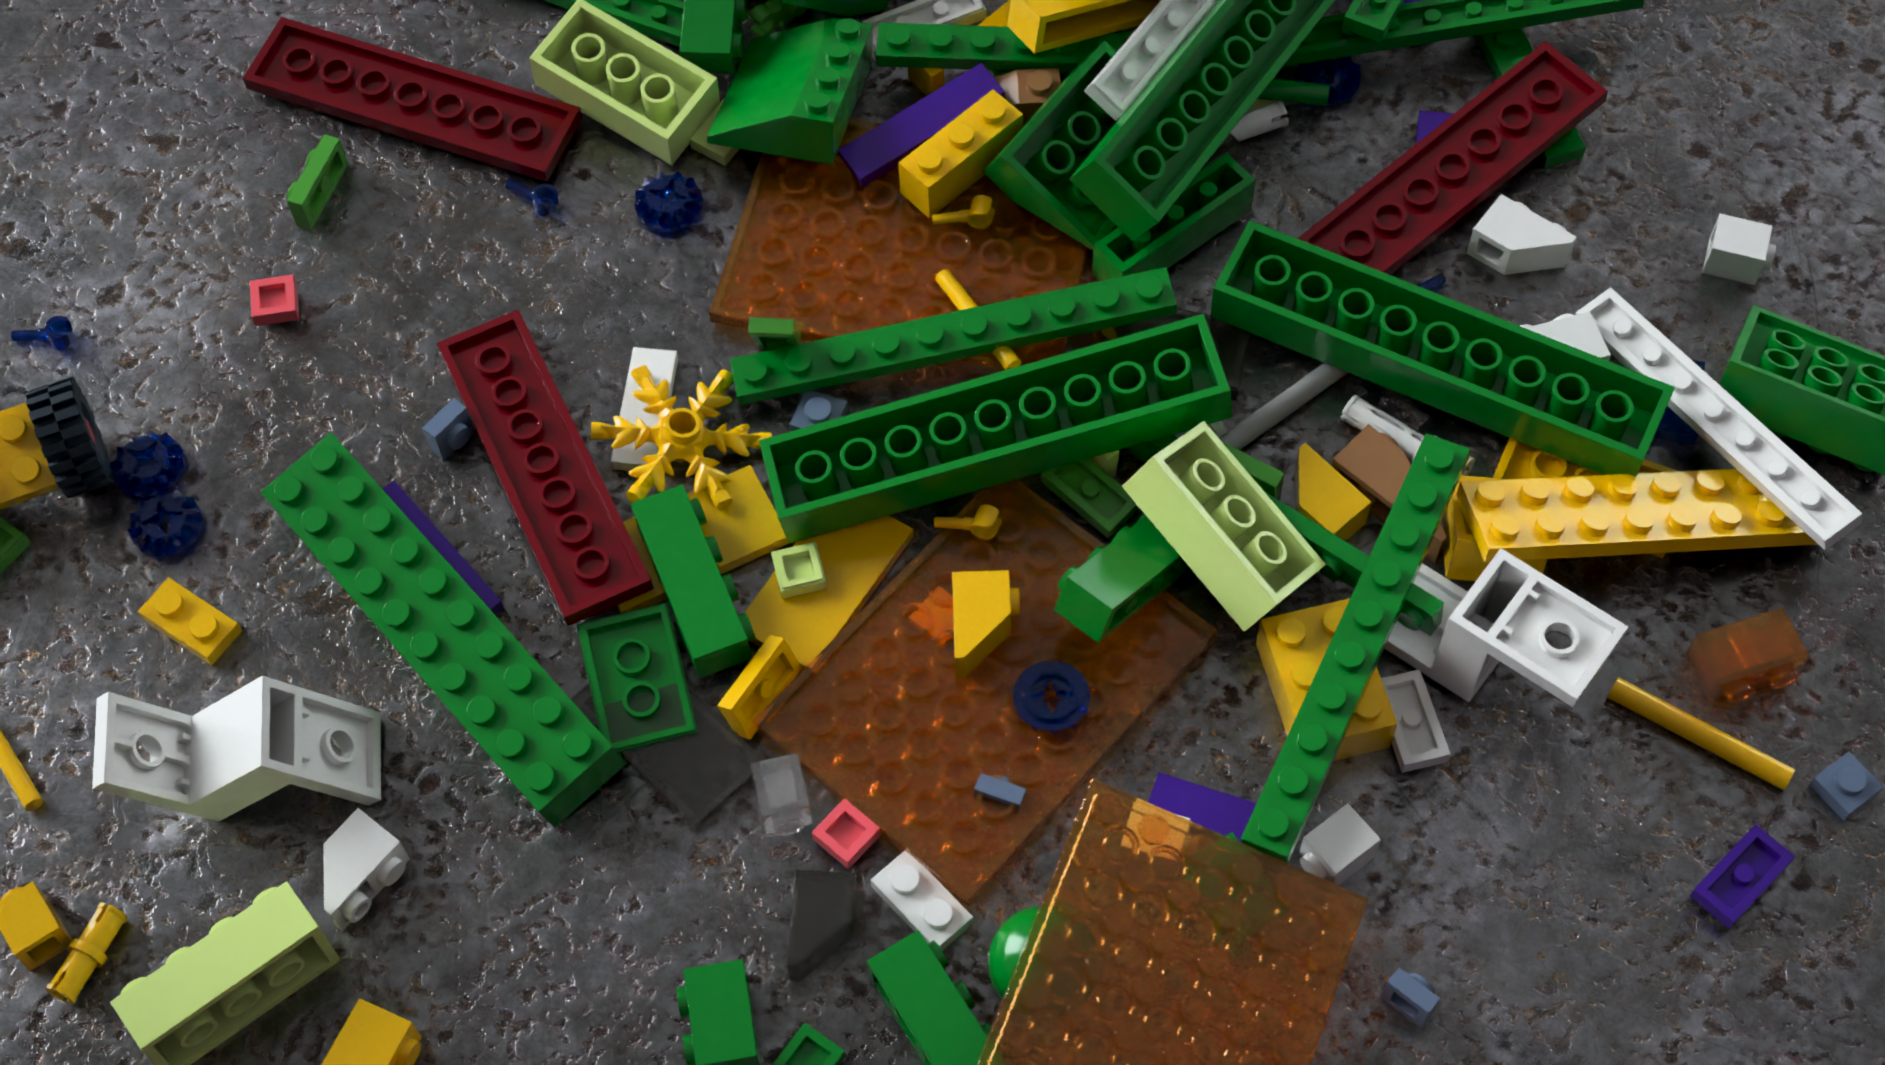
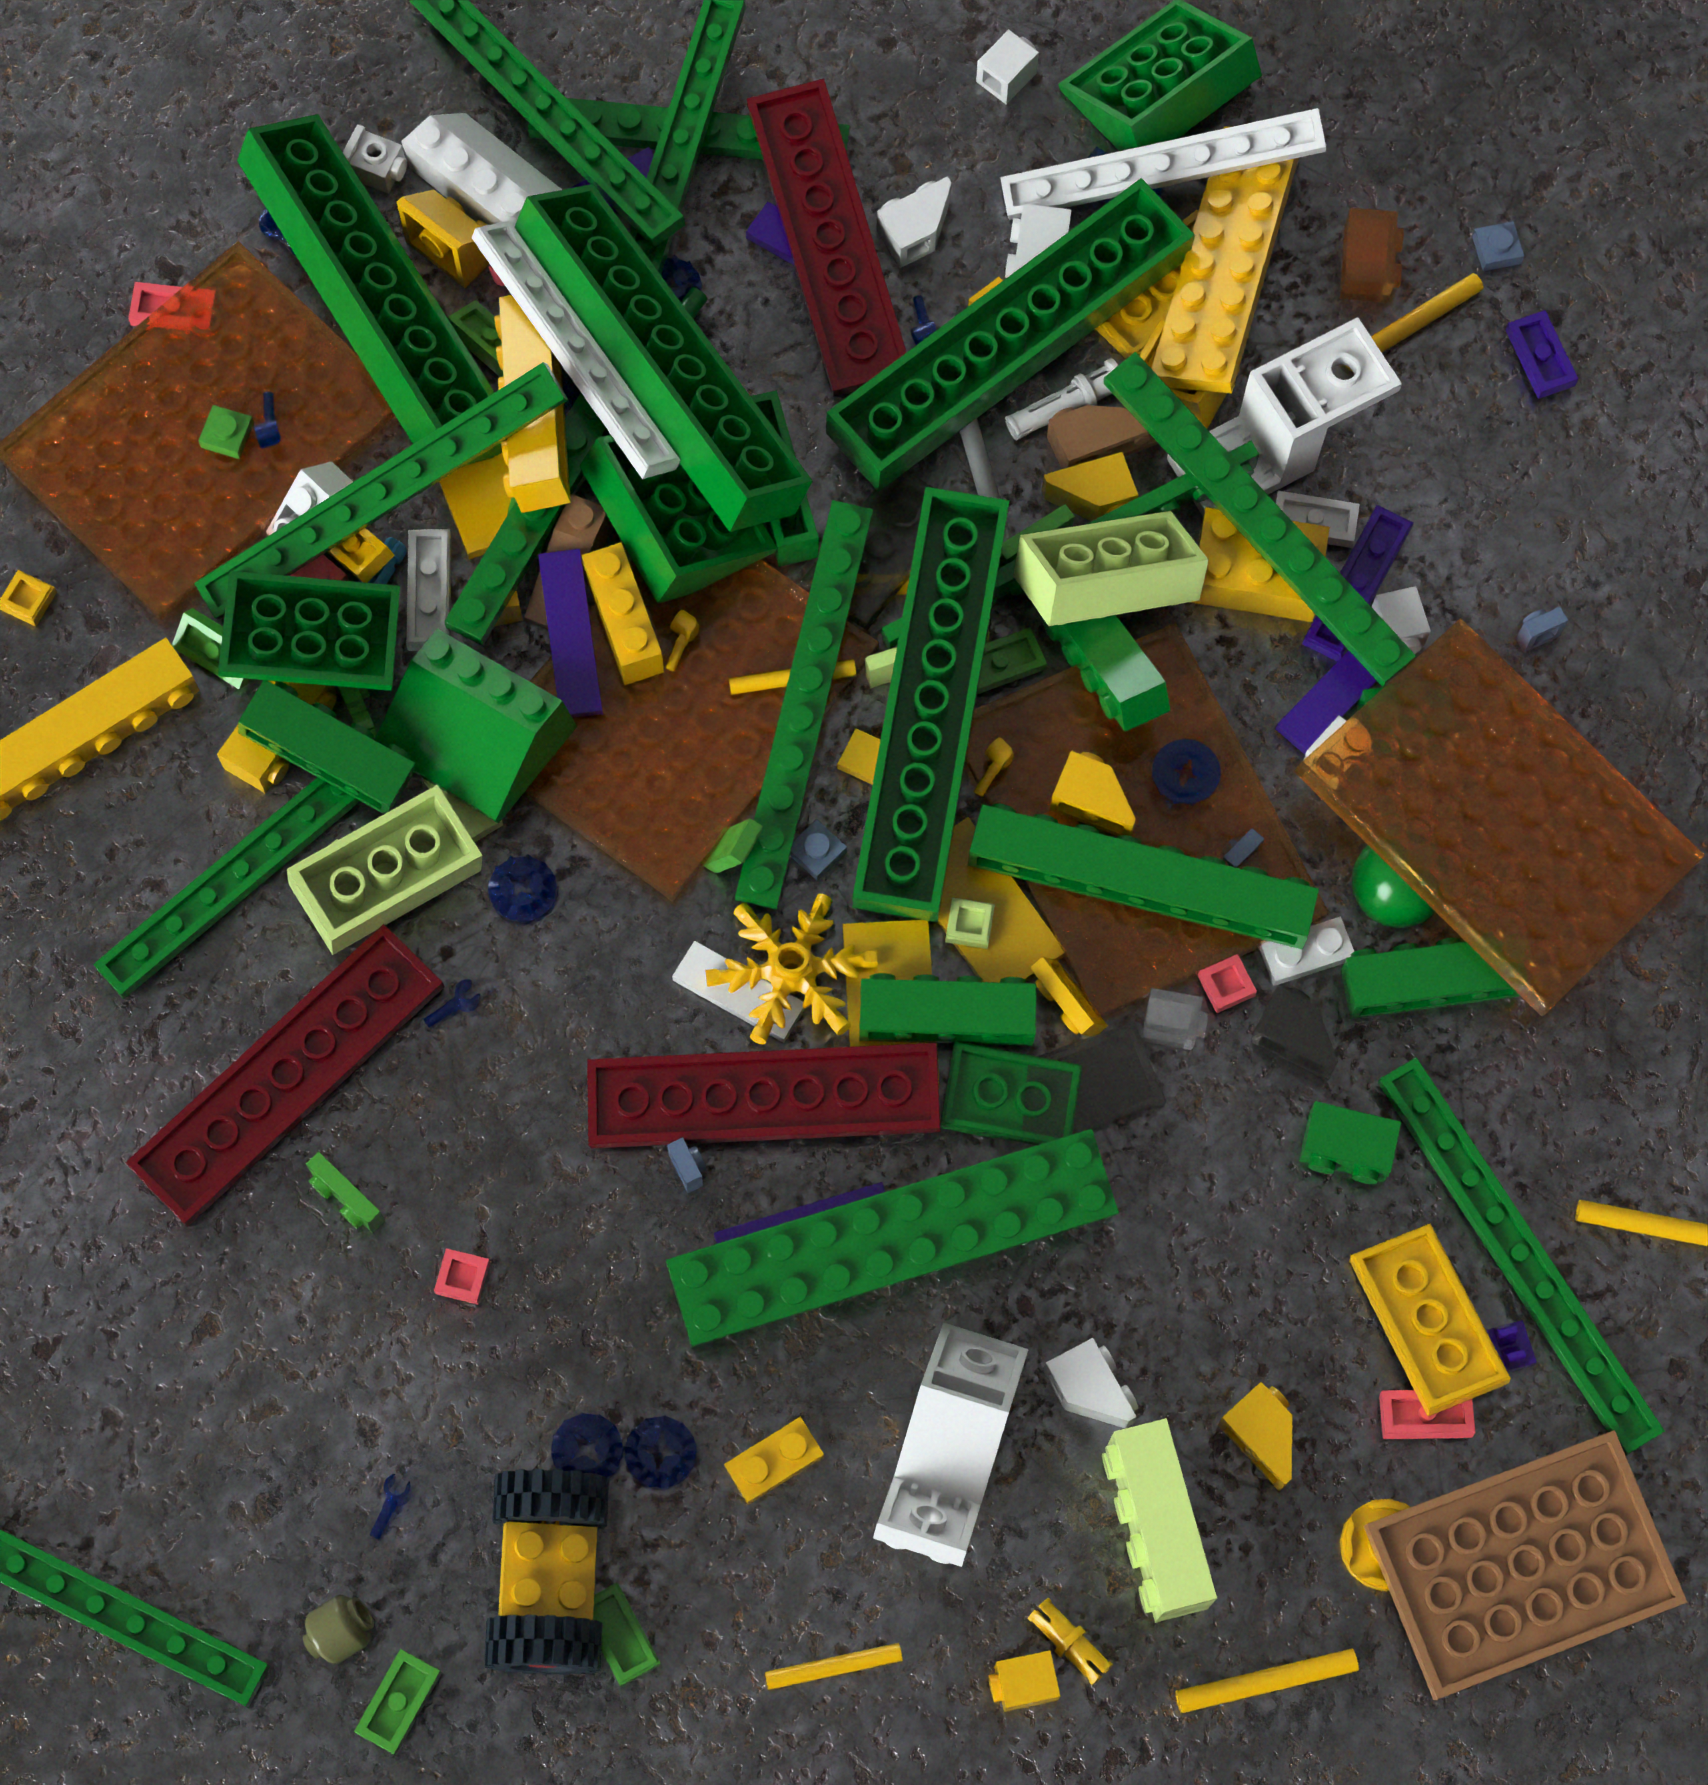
camera: 70 degrees left, 10 degrees up
none -> green brick [968,803,1319,950]
none -> dark purple tile [1302,505,1414,662]

